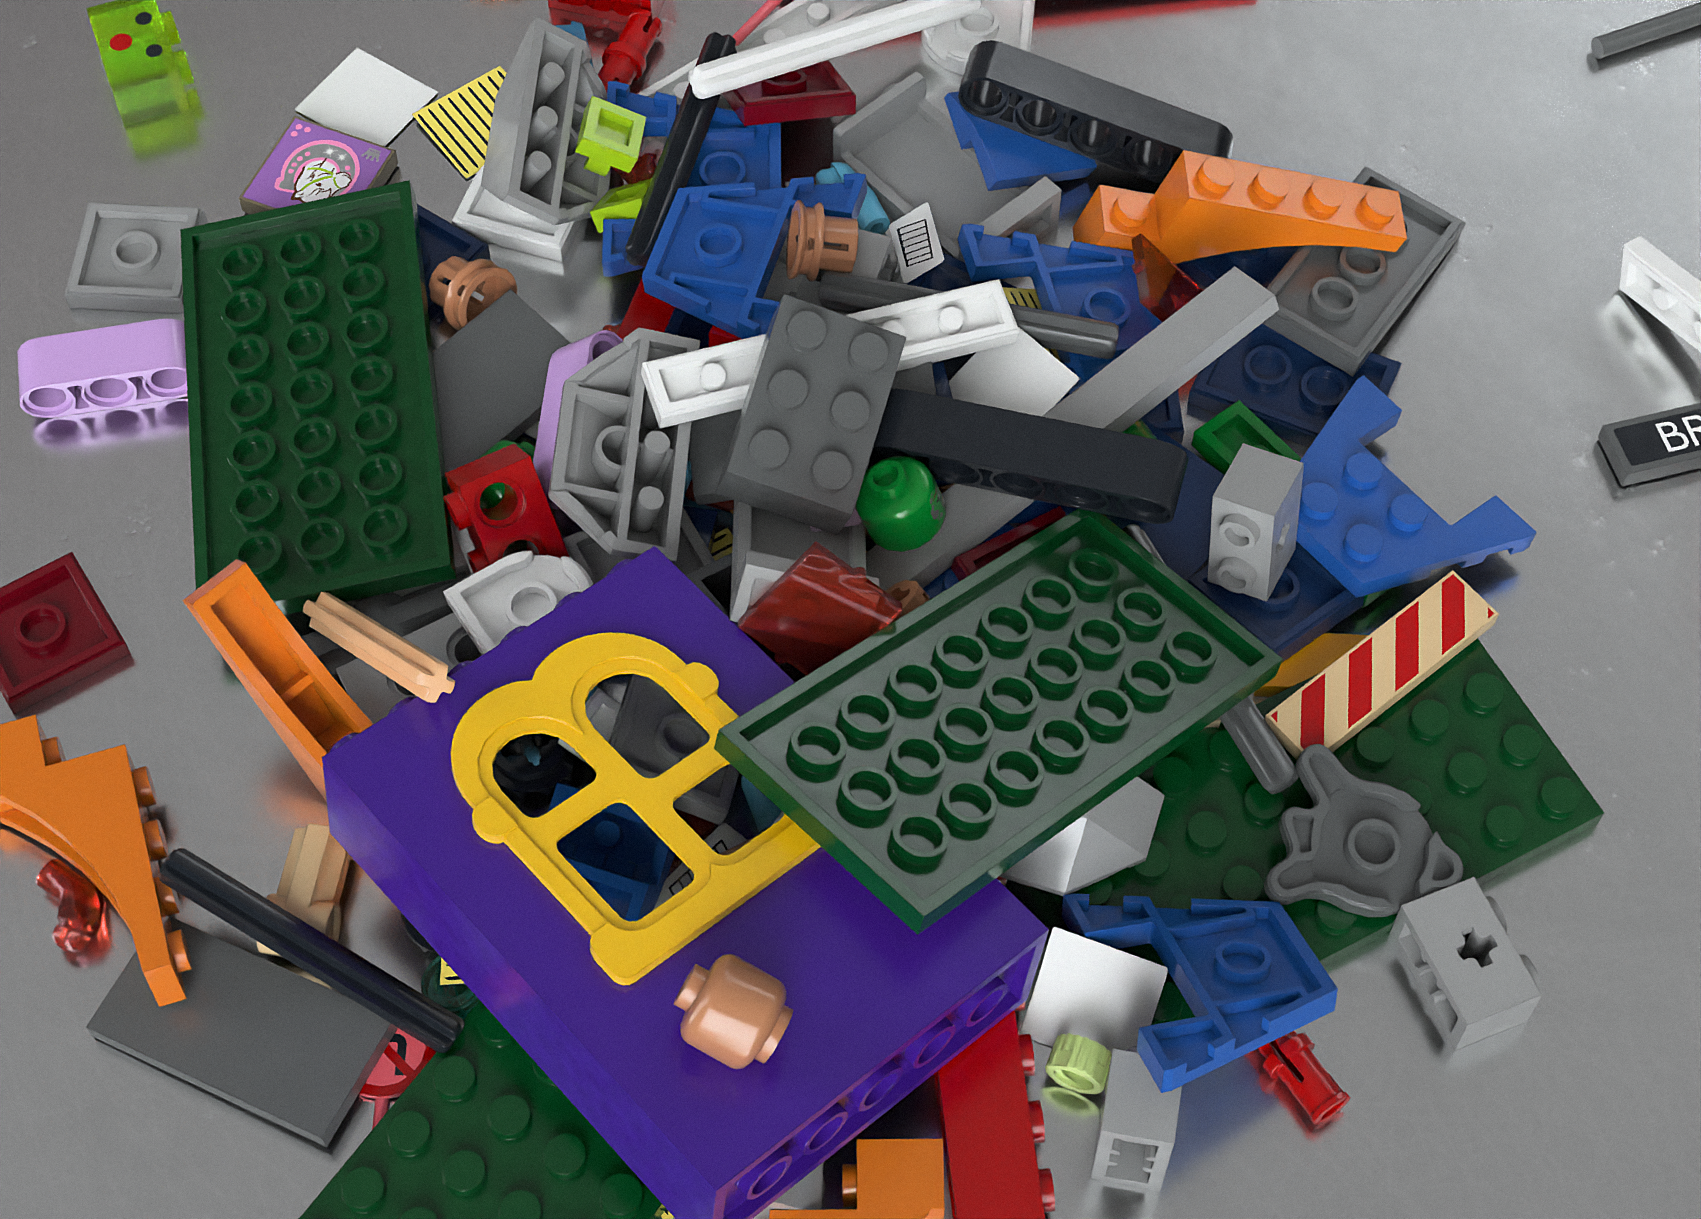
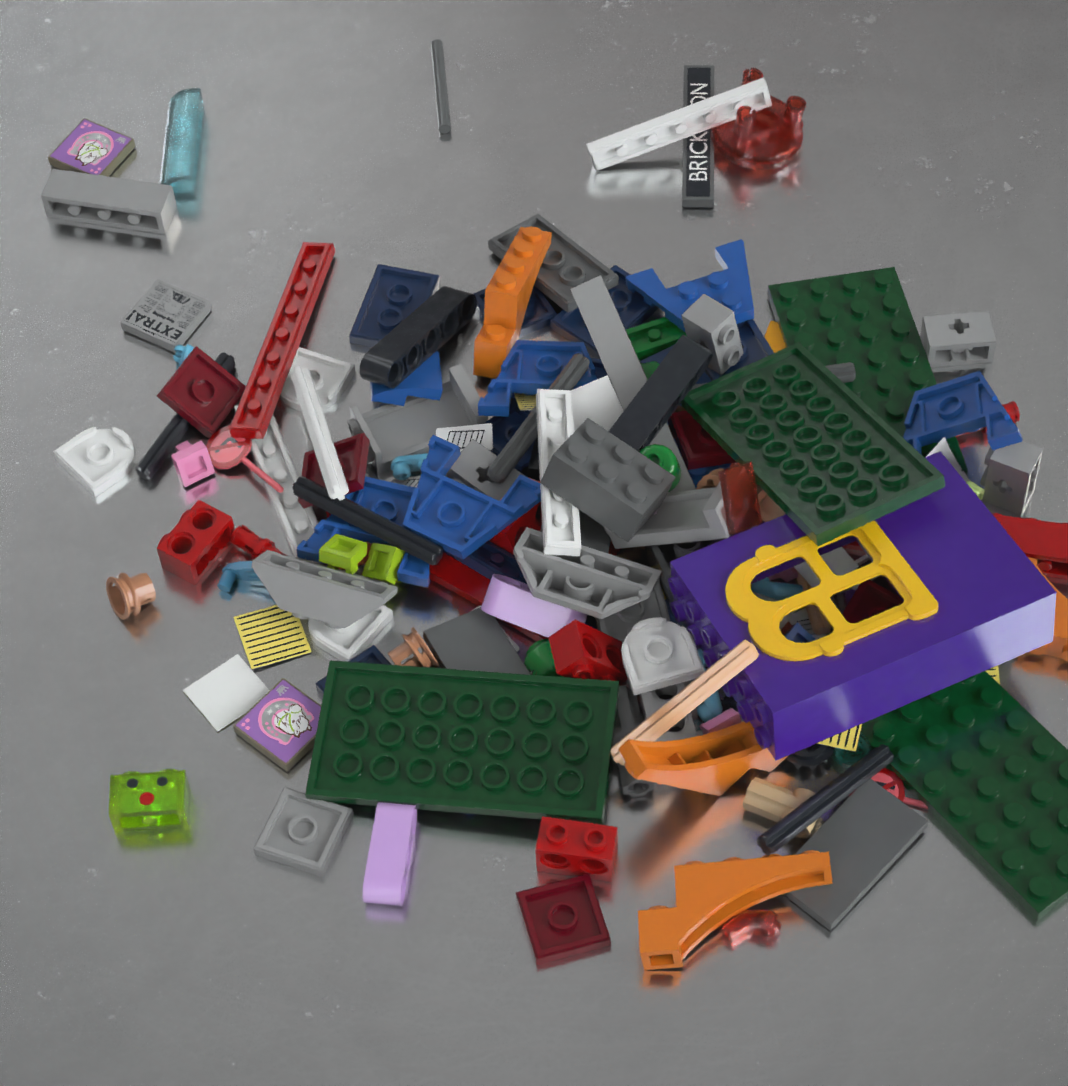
camera: 70 degrees left, 5 degrees down
nougat head [673,954,793,1069] -> none
nougat piece [786,200,858,282] -> none
clear red piece [1131,233,1203,322] -> none
dark grey tile [1264,744,1463,917] -> none
tan tile [1265,570,1499,760] -> none
none -> dark blue tile [349,264,440,347]
none -> red brick [535,816,618,882]

